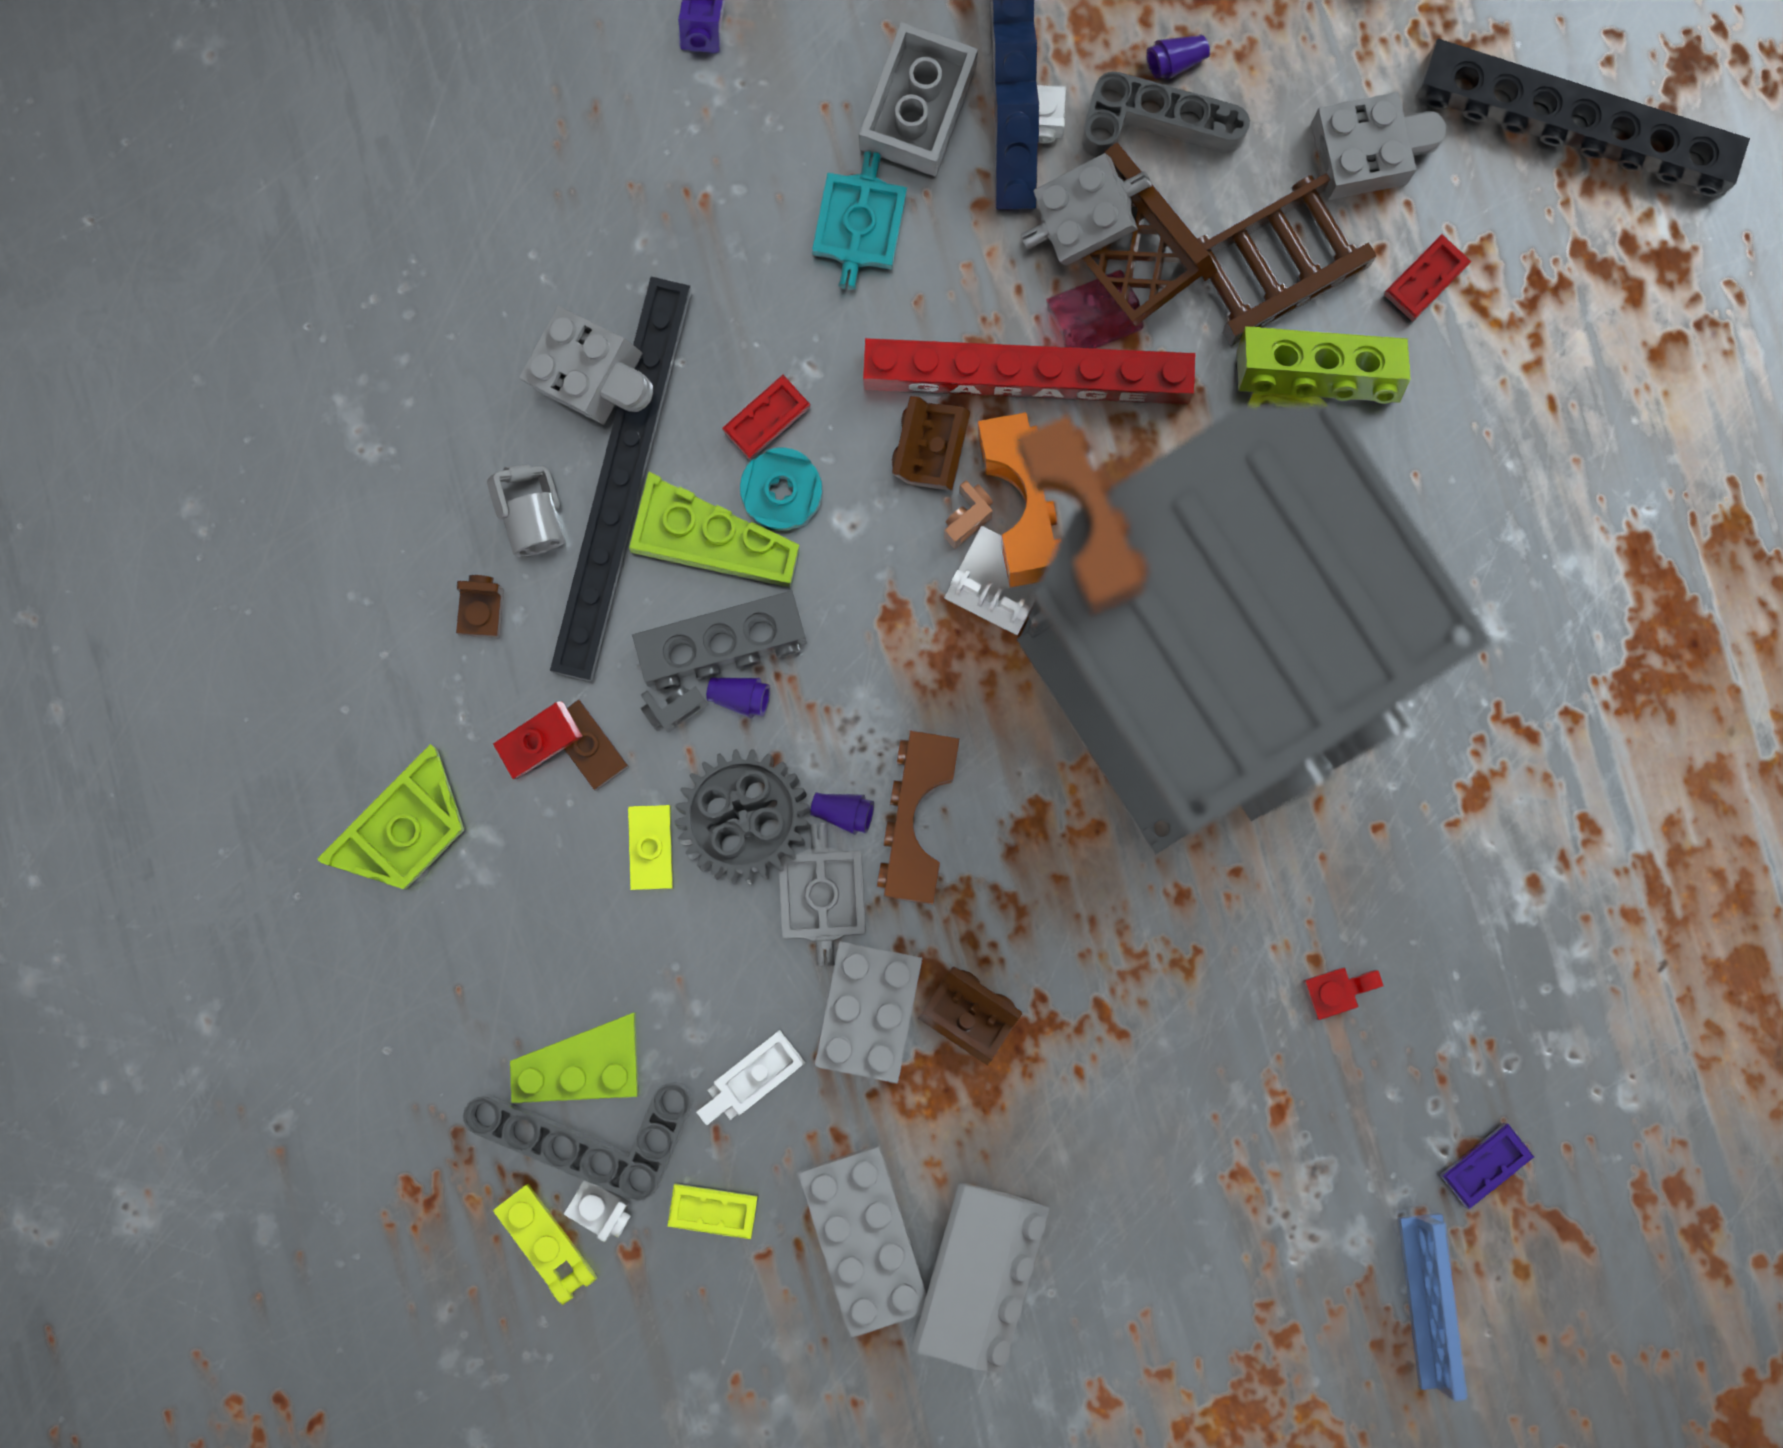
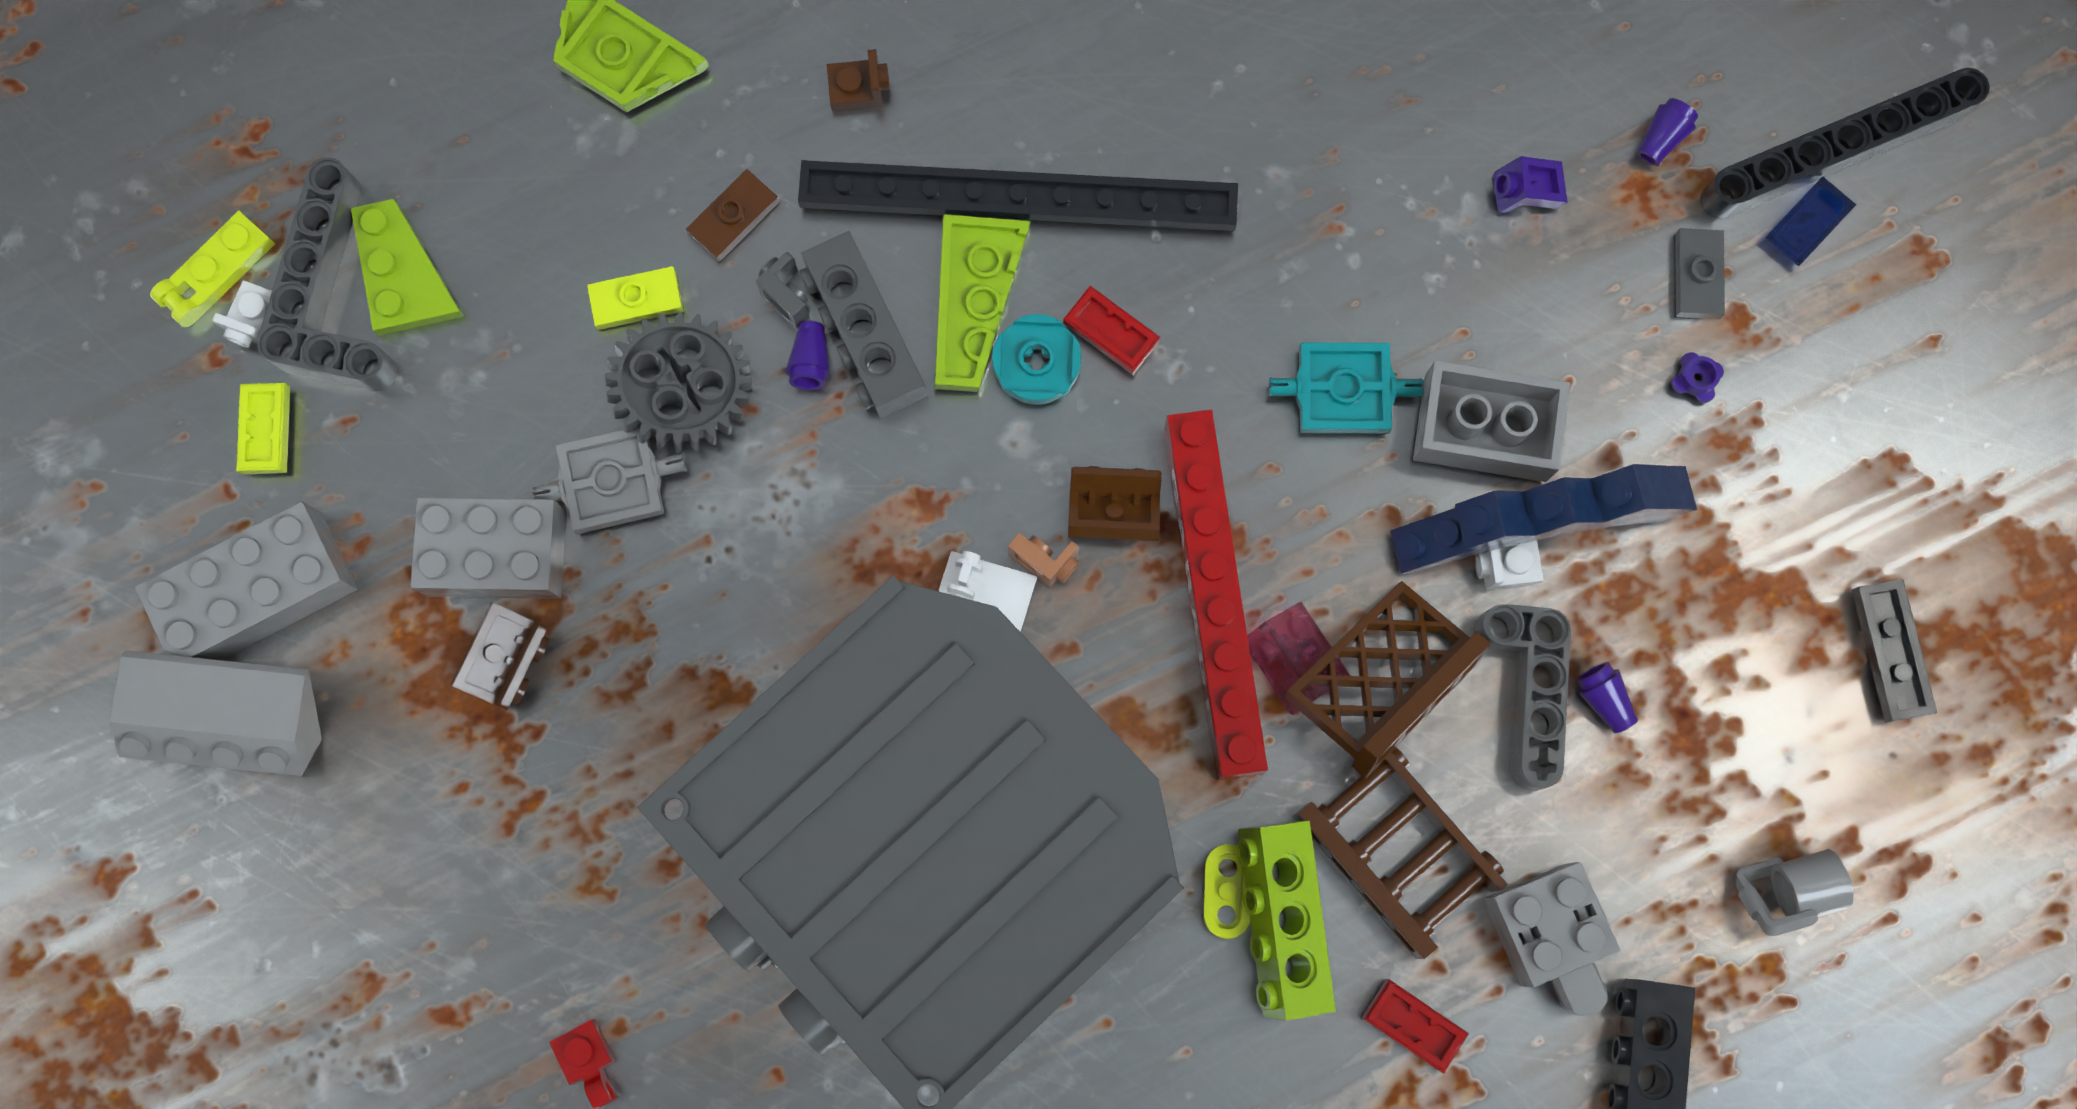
camera: 80 degrees right, 5 degrees down
light grey piece [487,464,565,557] -> none
red plate [493,701,583,779] -> none
light grey brick [519,306,653,425] -> none
white hinge [696,1030,806,1126] -> none
dark purple cone [810,792,874,835] -> none
dark orange arch [877,730,960,905] -> none
orange arch [978,412,1061,588] -> none
dark orange arch [1017,415,1149,615] -> none
light grey plate [1021,153,1152,266] -> none

